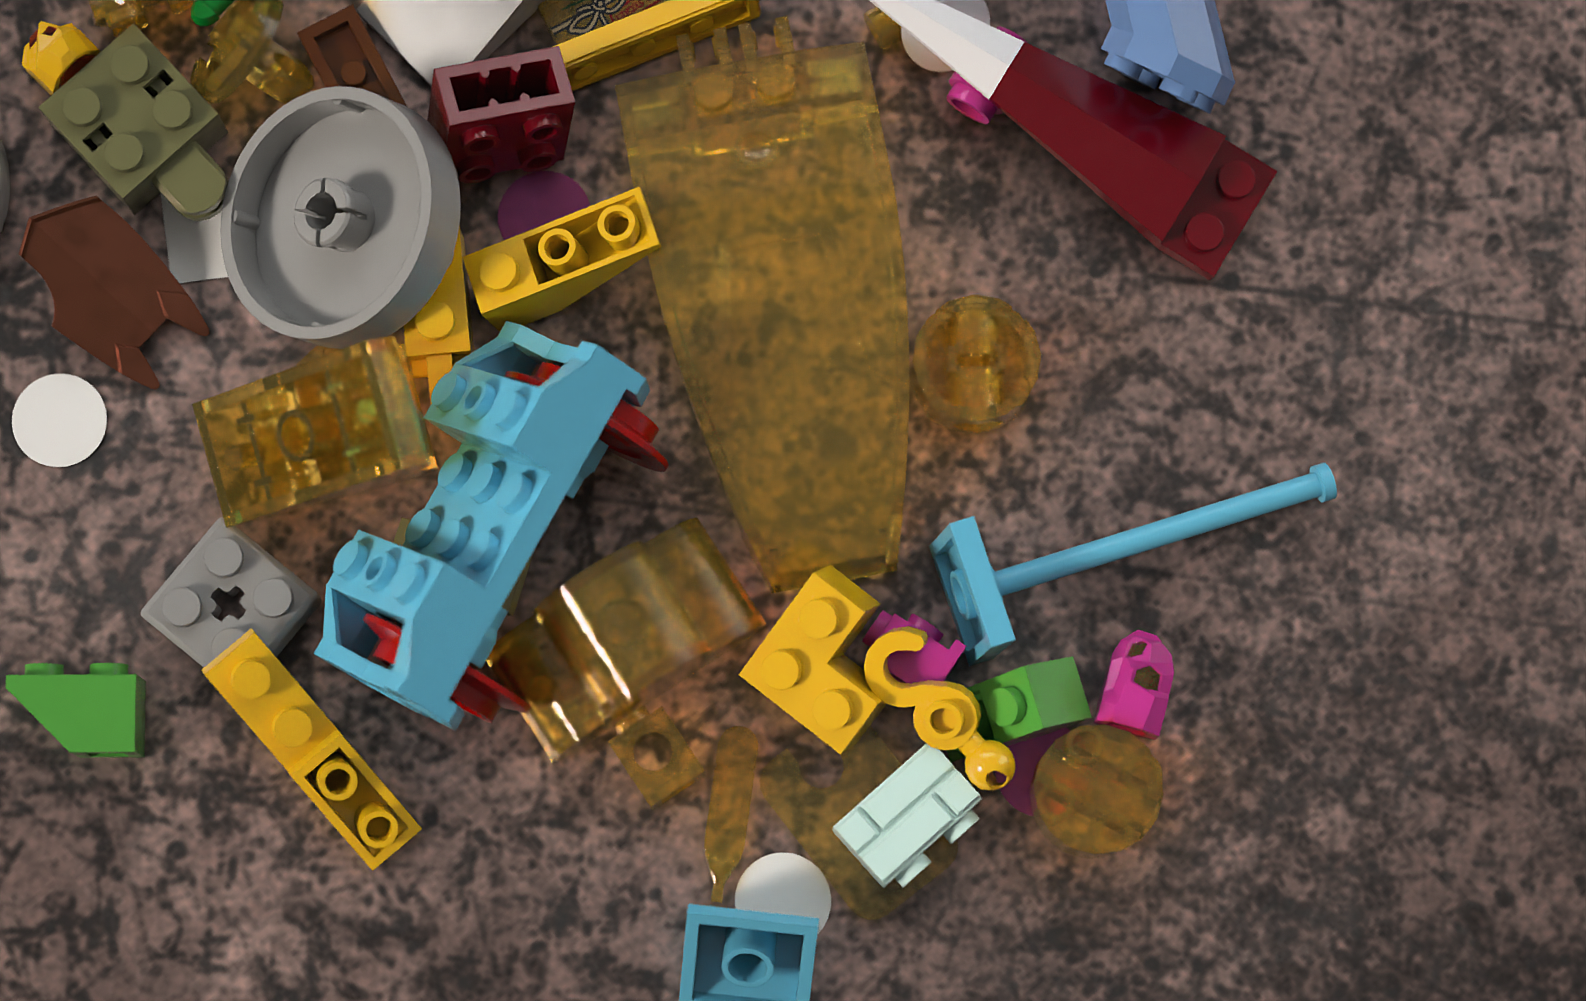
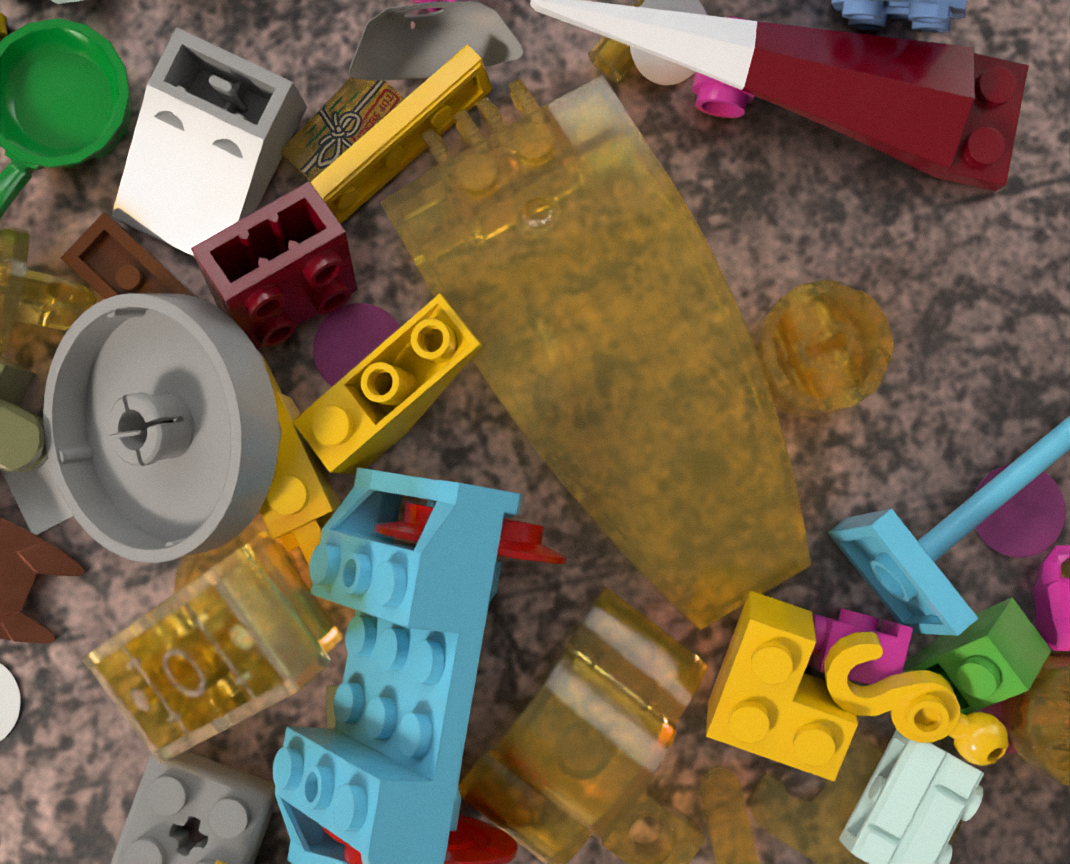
camera: 10 degrees left, 5 degrees up
none -> flat silver sticker [974,464,1066,558]

